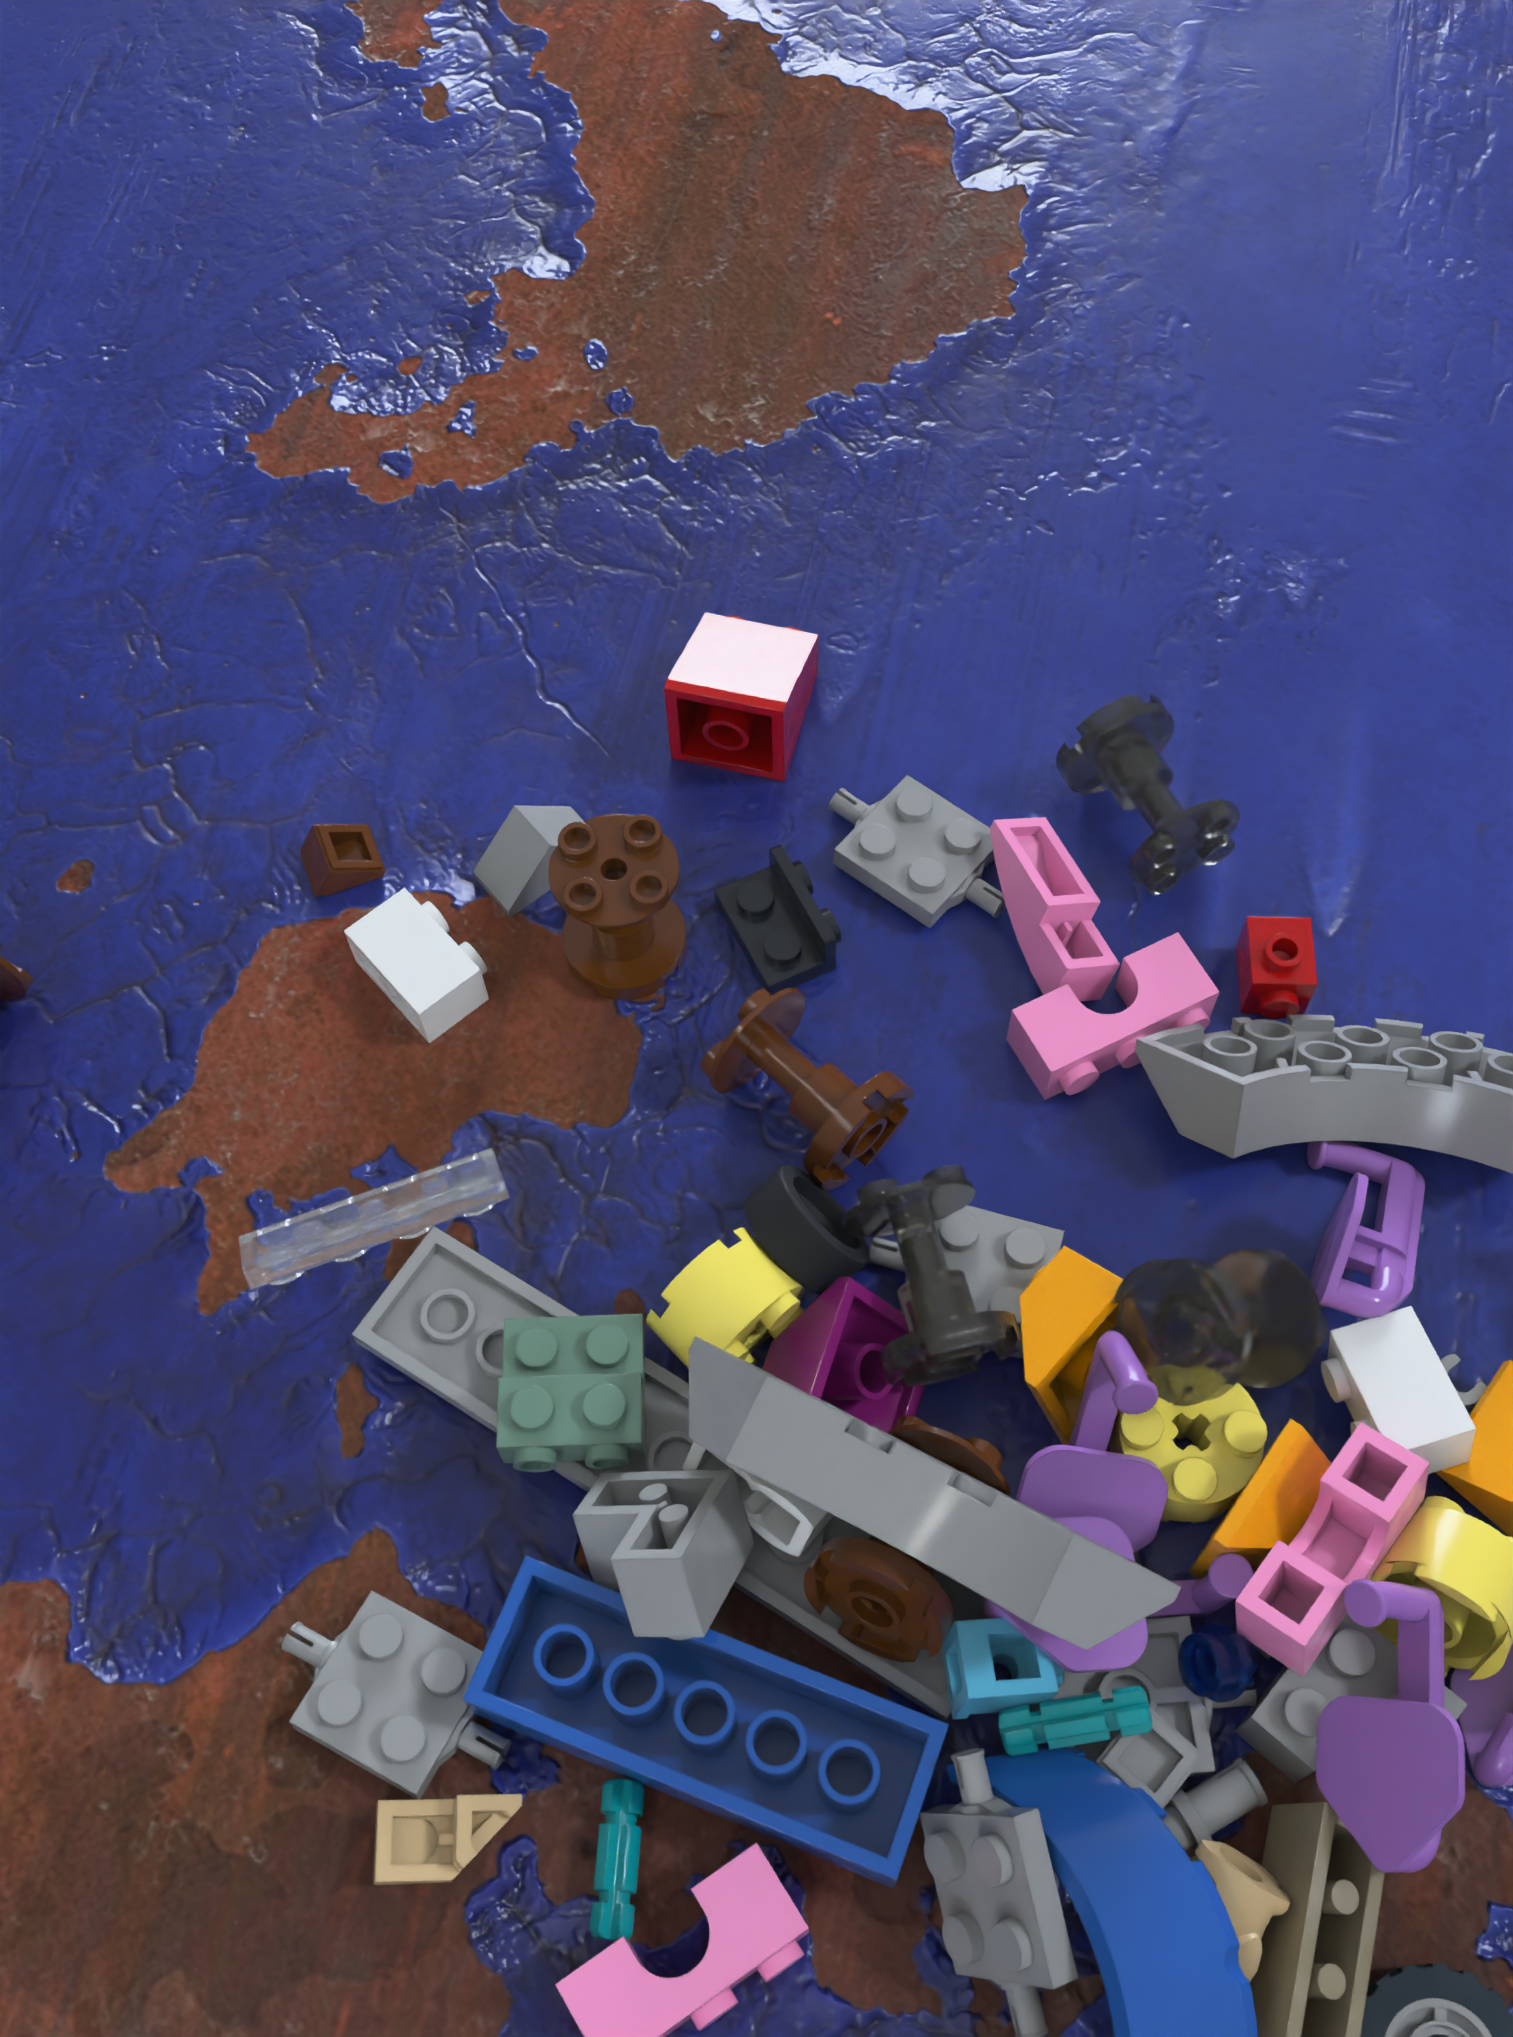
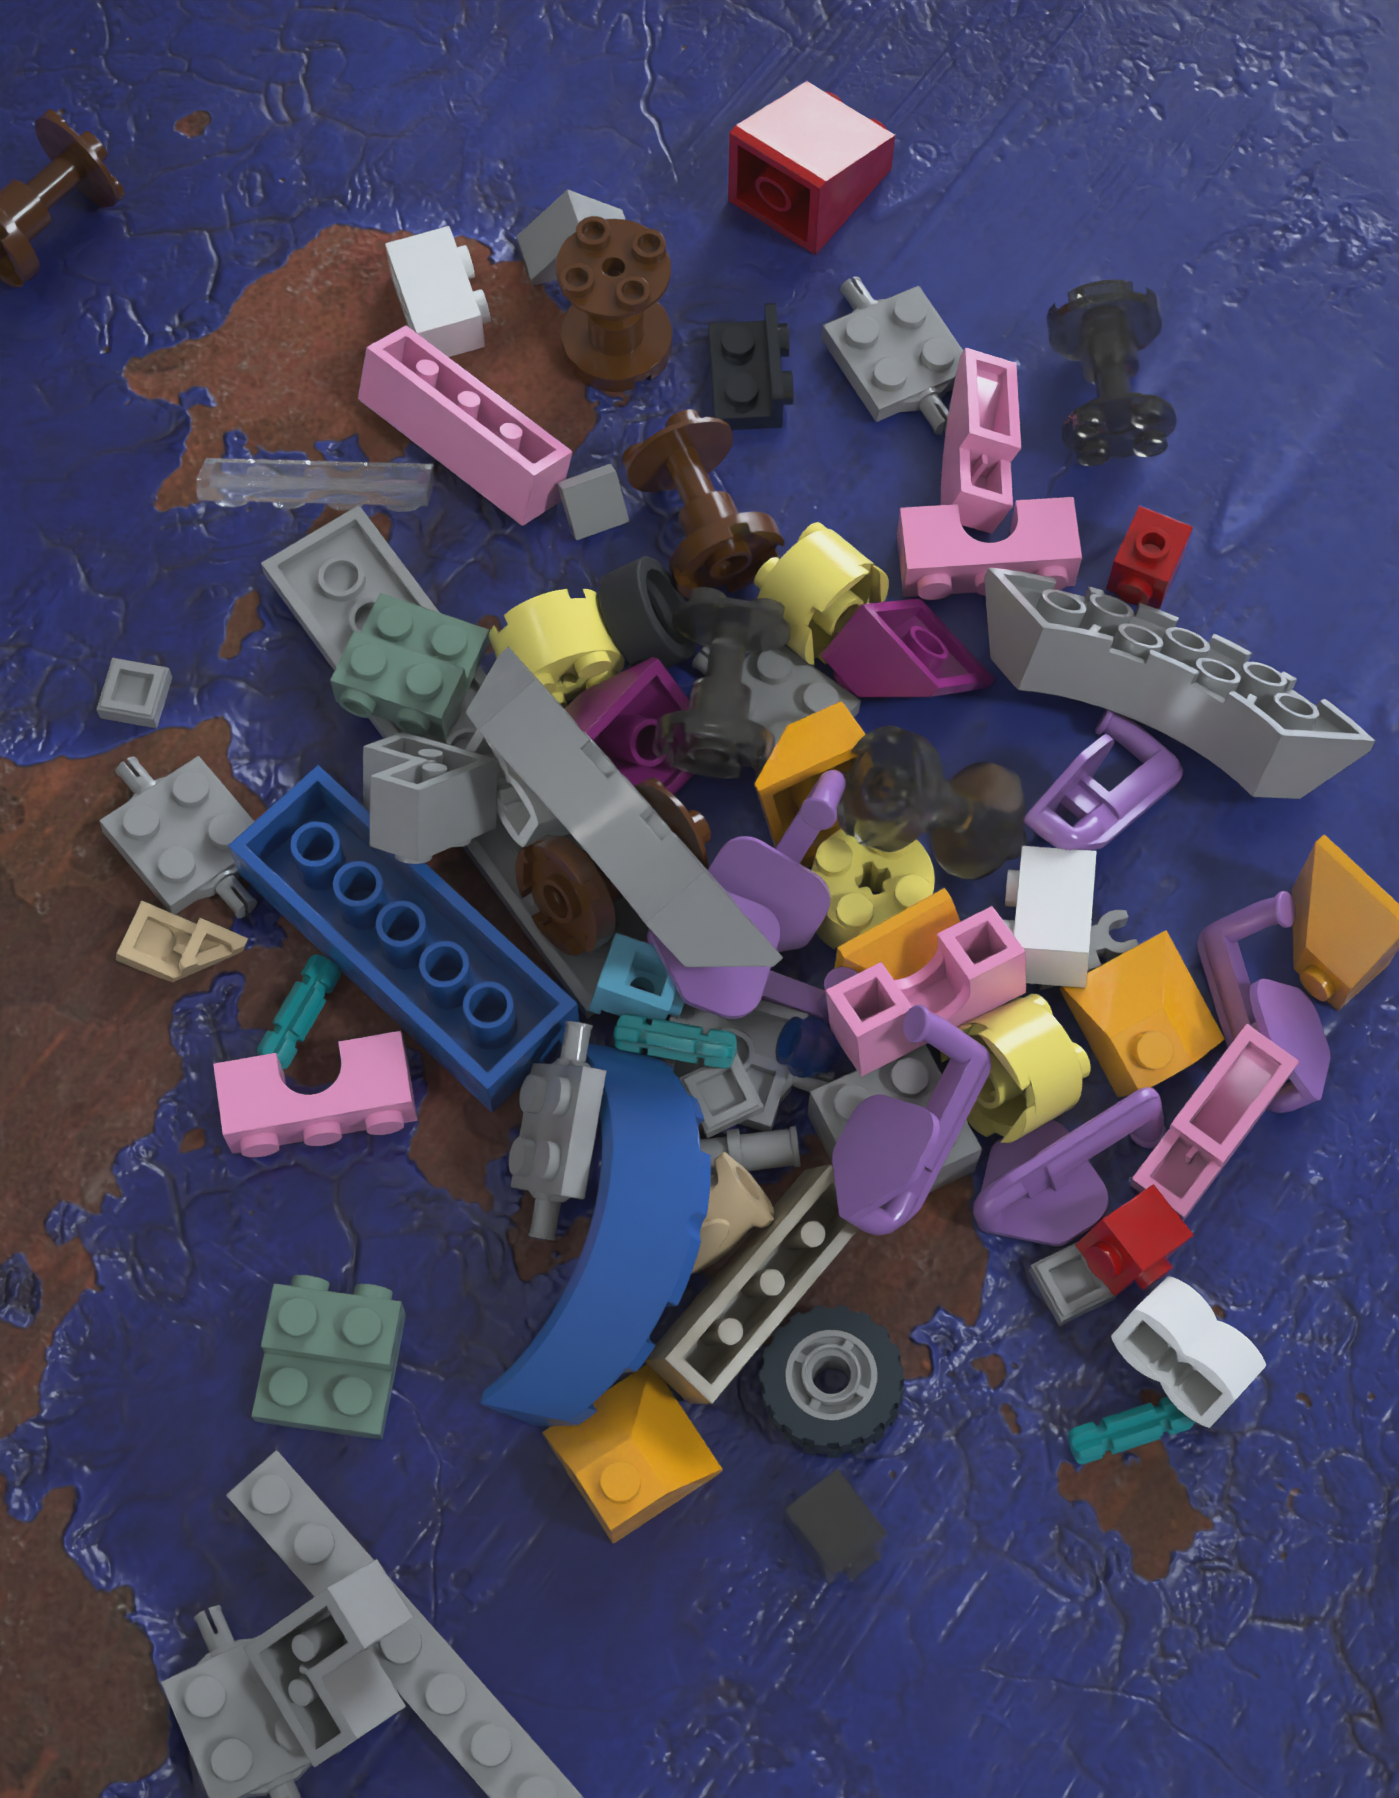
camera: 20 degrees right, 5 degrees up
reddish brown slope [300,824,386,897] -> none
none -> light grey tile [96,658,172,729]
none -> bright pink brick [358,326,573,526]
none -> light grey tile [557,464,630,541]
none -> light yellow brick [754,522,889,665]
none -> magenta slope [821,598,996,697]

